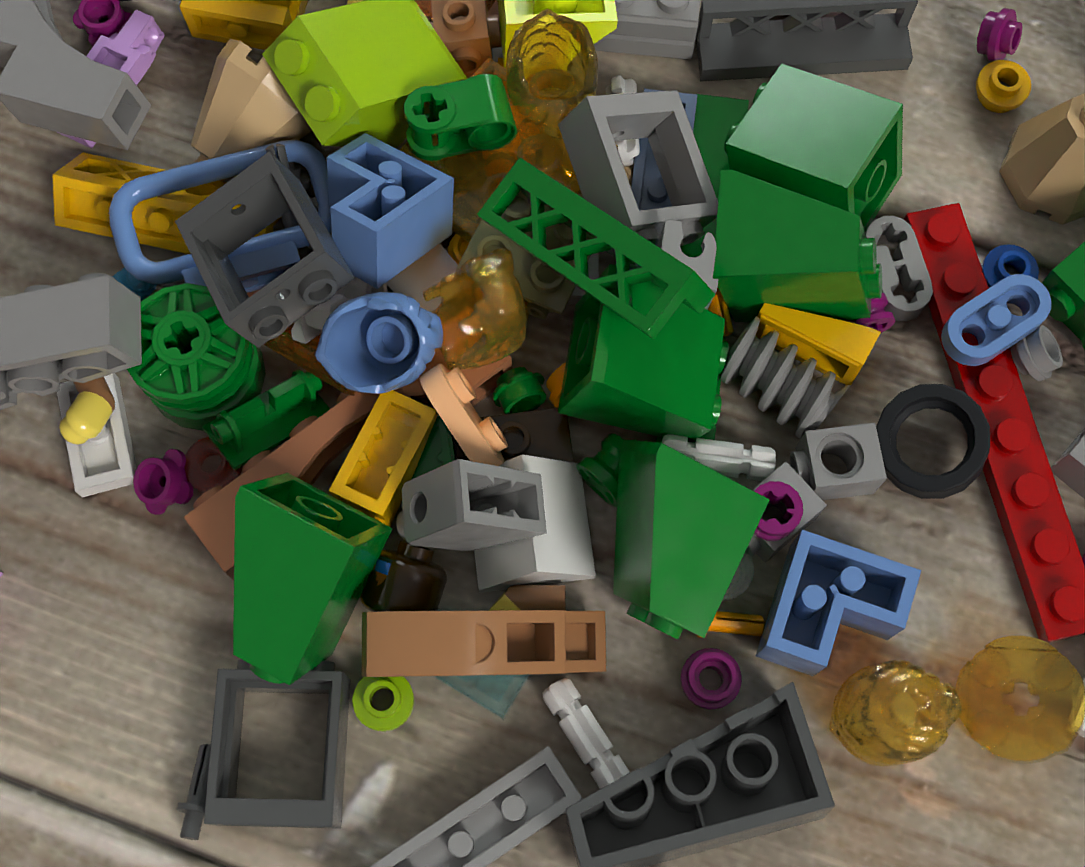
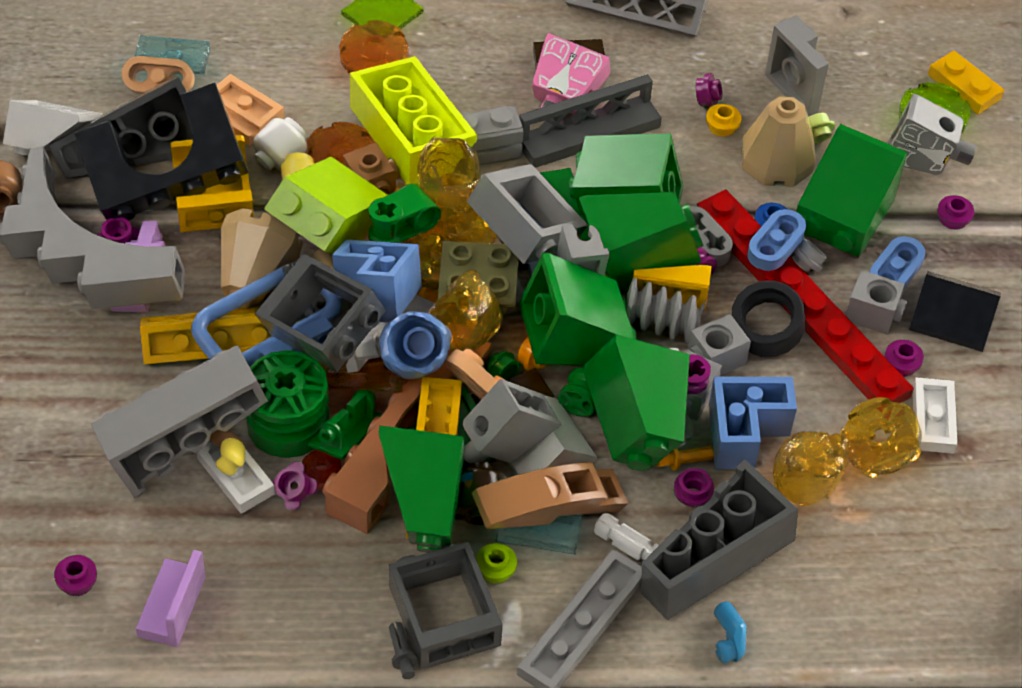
camera: 25 degrees left, 20 degrees down
green fence [477,157,715,340] -> none

